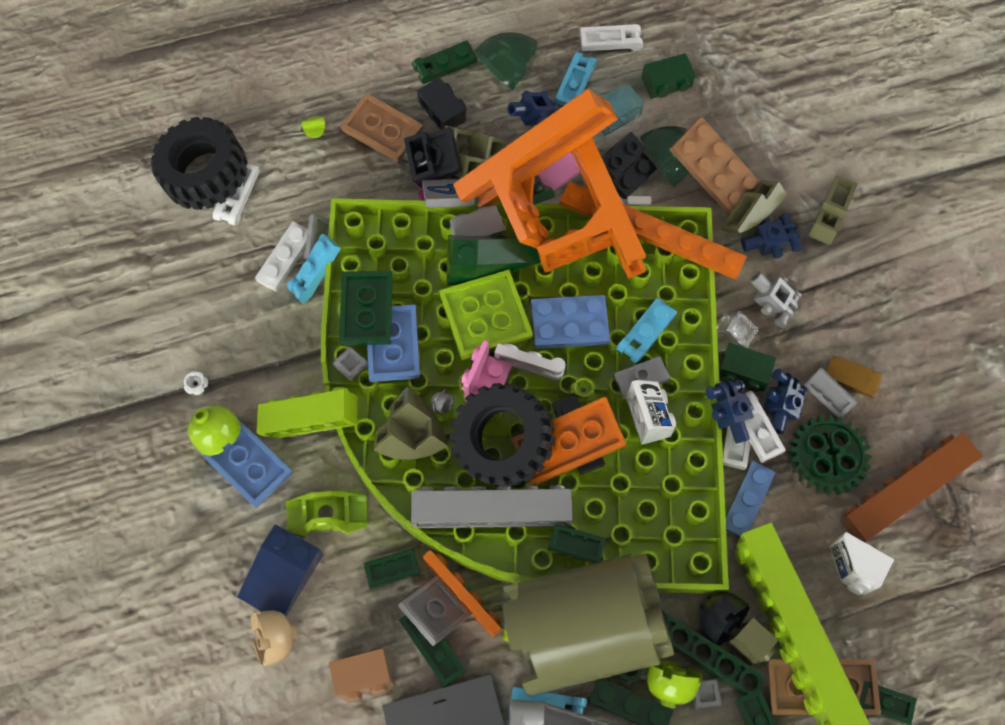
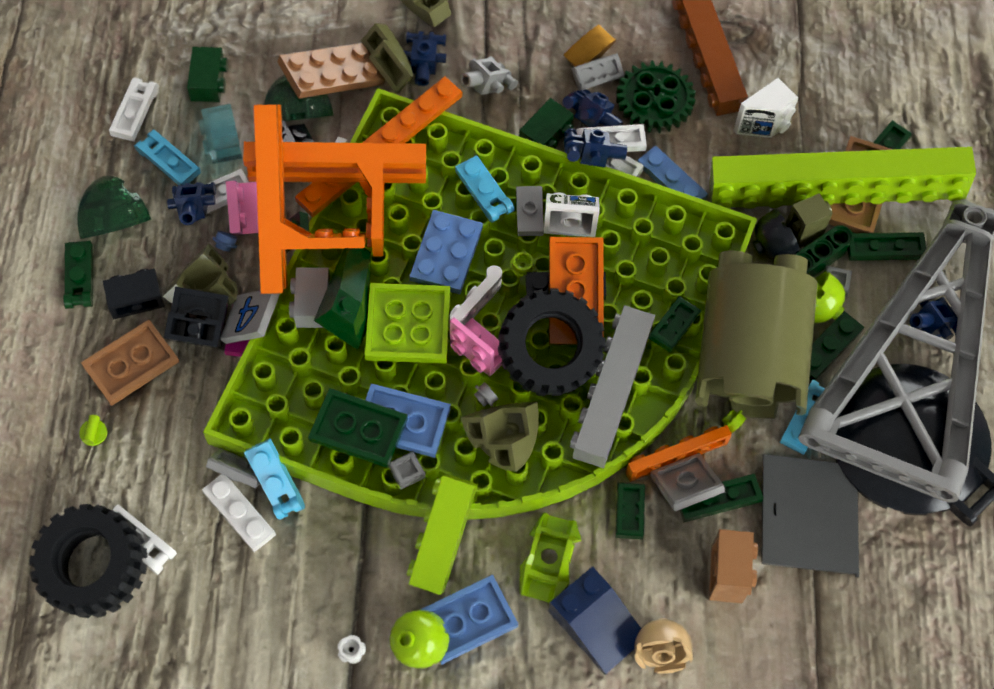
camera: 70 degrees left, 5 degrees down
clear bracket [717,311,759,348] -> none

